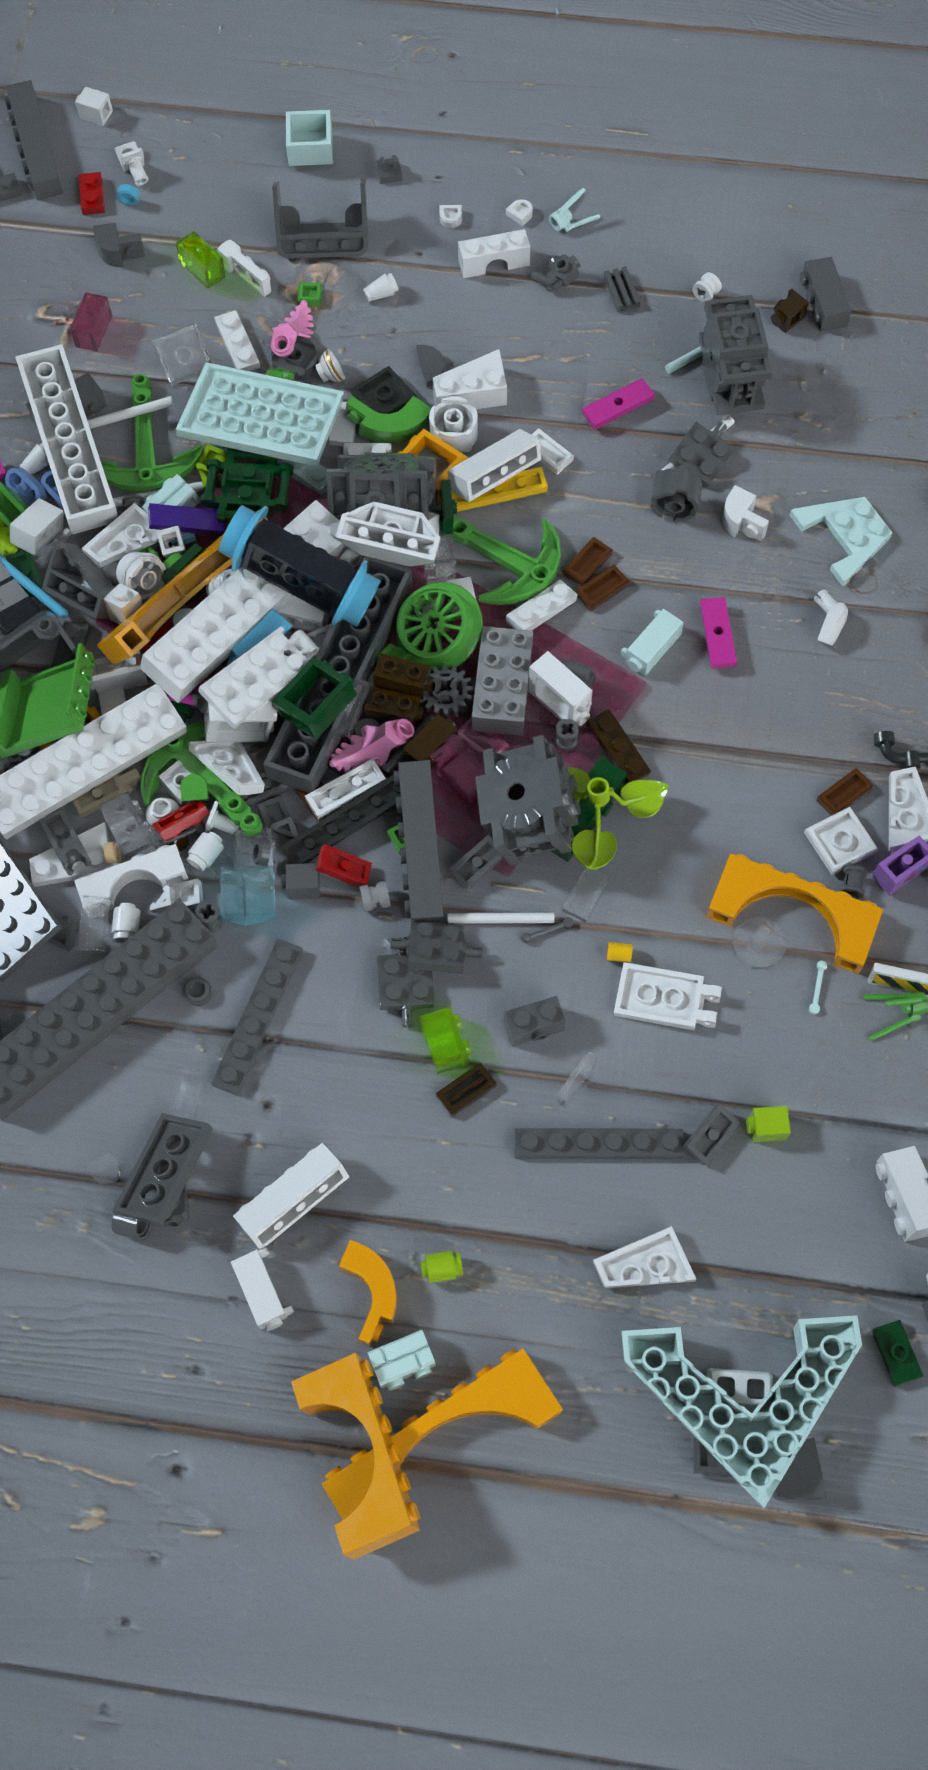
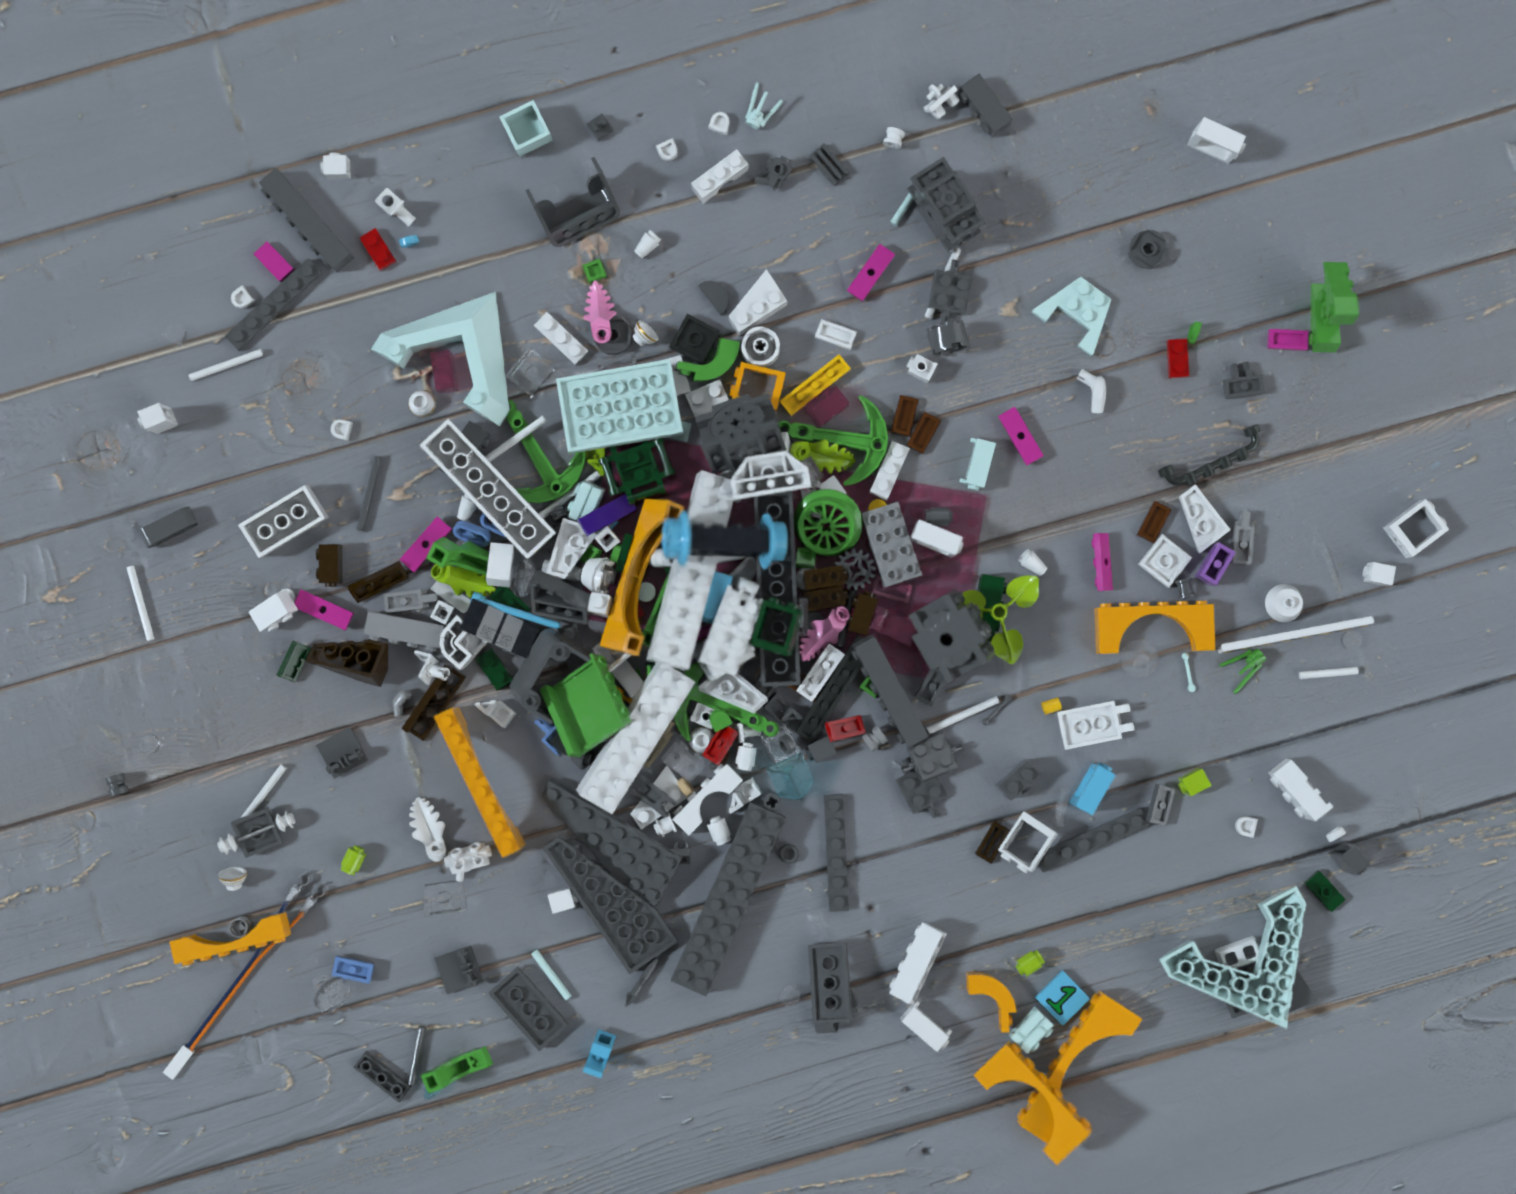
camera: 25 degrees left, 20 degrees up
clear plate [78,895,110,952] -> none
dark grey brick [93,223,145,267] -> none
clear neon green brick [176,231,225,289] -> none
white plate [217,239,271,297] -> none
bright green tile [266,368,295,381] -> none
clear neon green brick [419,1006,472,1074] -> none
dark green plate [440,480,457,534] -> none
white brick [447,429,541,502] -> none
dark grey bush [555,719,579,751] -> none
dark brown plate [586,709,651,784] -> none
white wing [593,1226,697,1289] -> none
white brick [722,485,769,541] -> none
dark brown brick [771,289,809,333] -> none
none -> light aqua wedge [371,292,510,427]
none -> white piece [408,390,436,417]
none -> white brick [653,813,677,837]
none -> lime plant [790,439,856,474]
none -> clear pink brick [805,385,850,428]
none -> white brick [906,354,937,383]
none -> white hips [923,84,960,119]
none -> white window [998,811,1058,873]
none -> white cone [1018,549,1047,576]
none -> medium azure tile [1035,970,1090,1025]
none -> medium azure window [1069,762,1116,815]
none -> dark pink tile [1092,533,1113,591]
none -> white tile [1235,816,1258,838]

